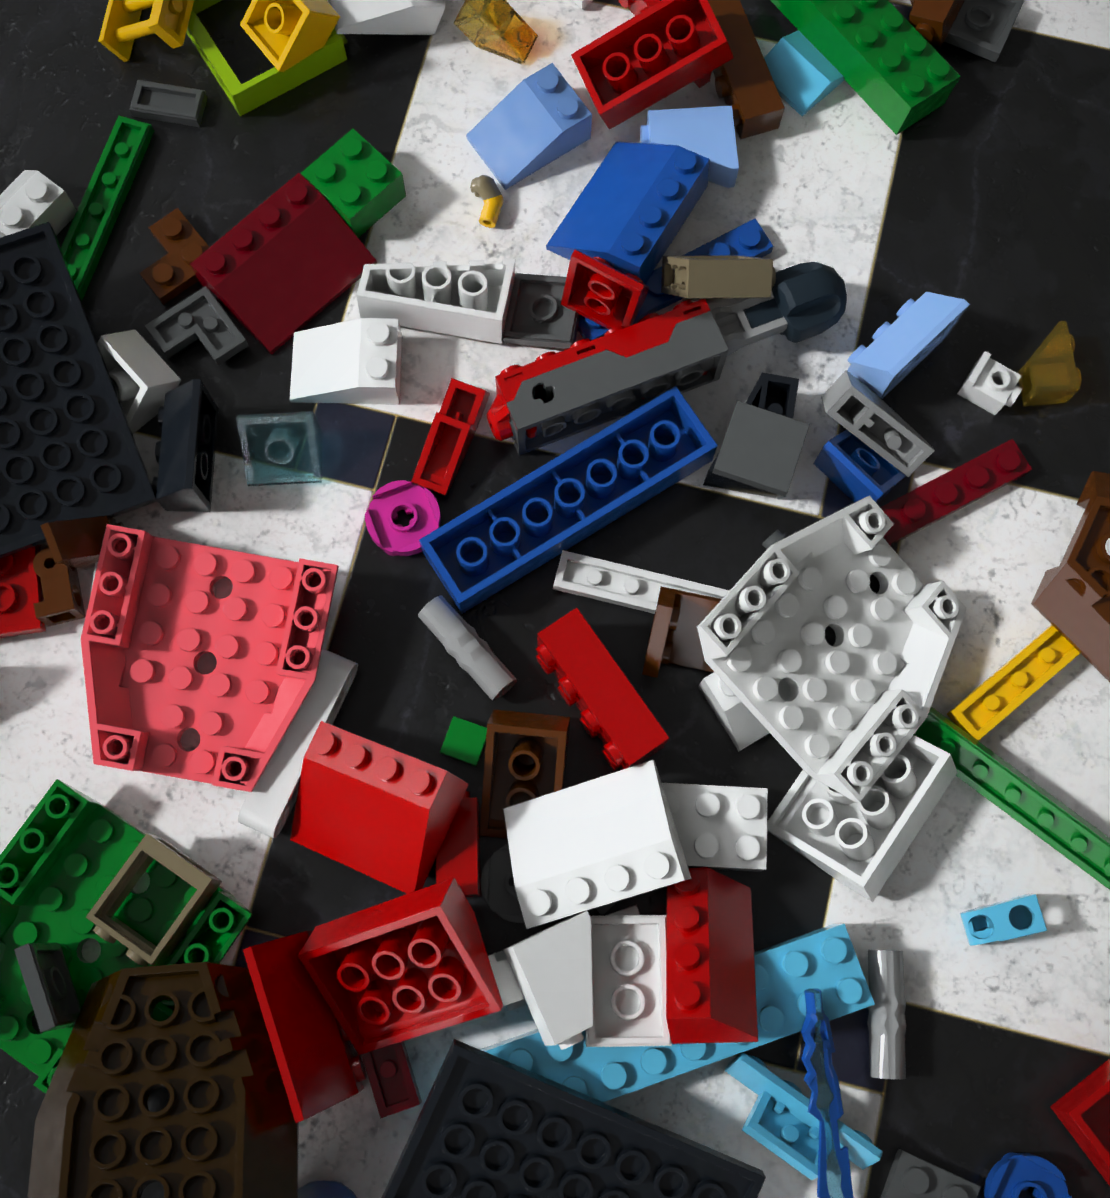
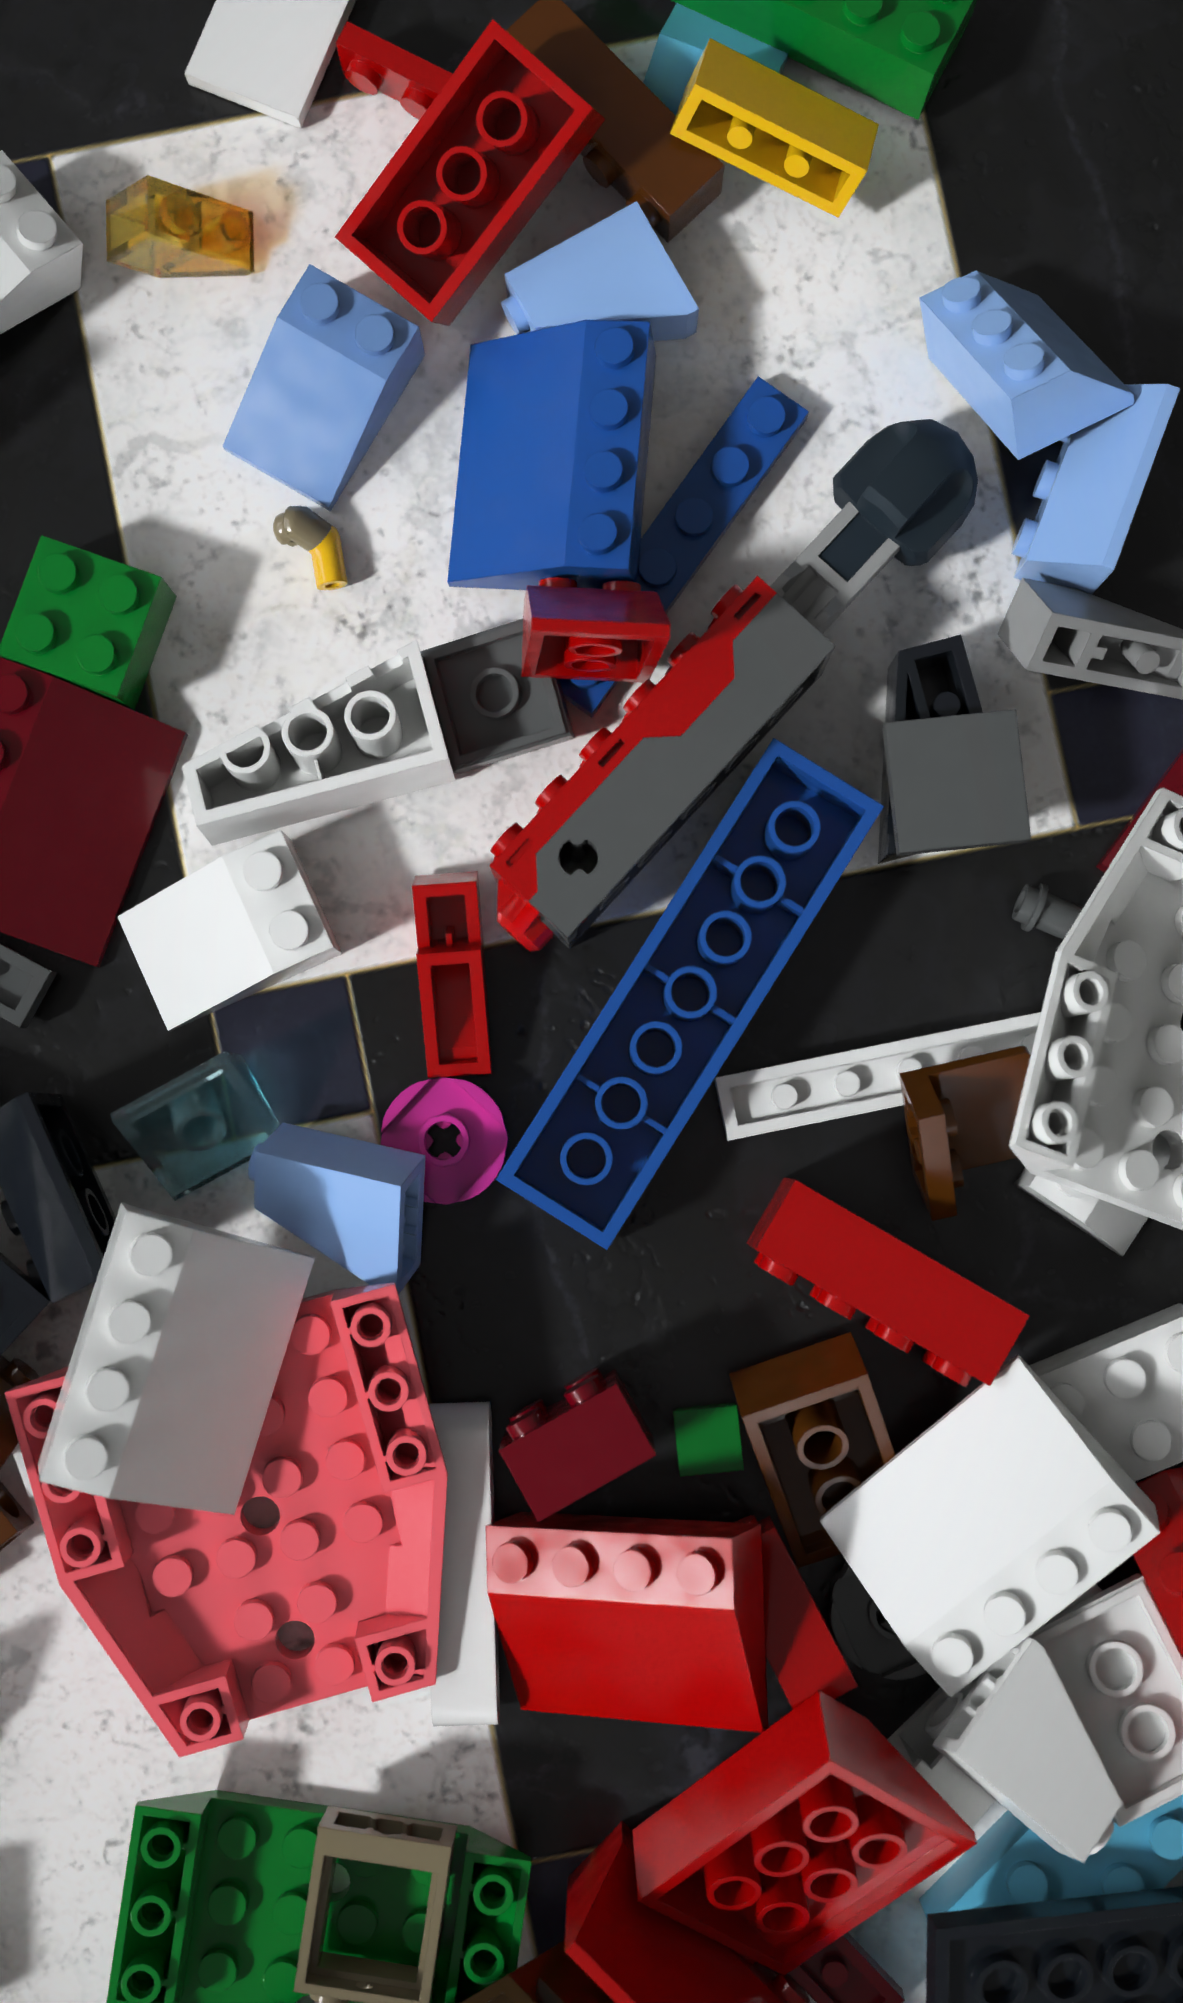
camera: 20 degrees left, 10 degrees up
light grey axle [418,595,517,701] -> none
dark tan window [661,255,776,298] -> none
blue slope [813,430,906,504] -> none
none -> white slope [37,1203,315,1515]
none -> light blue slope [248,1122,426,1294]
none -> dark red brick [499,1367,656,1522]
none -> yellow brick [670,38,879,218]
none -> light blue slope [919,270,1134,460]

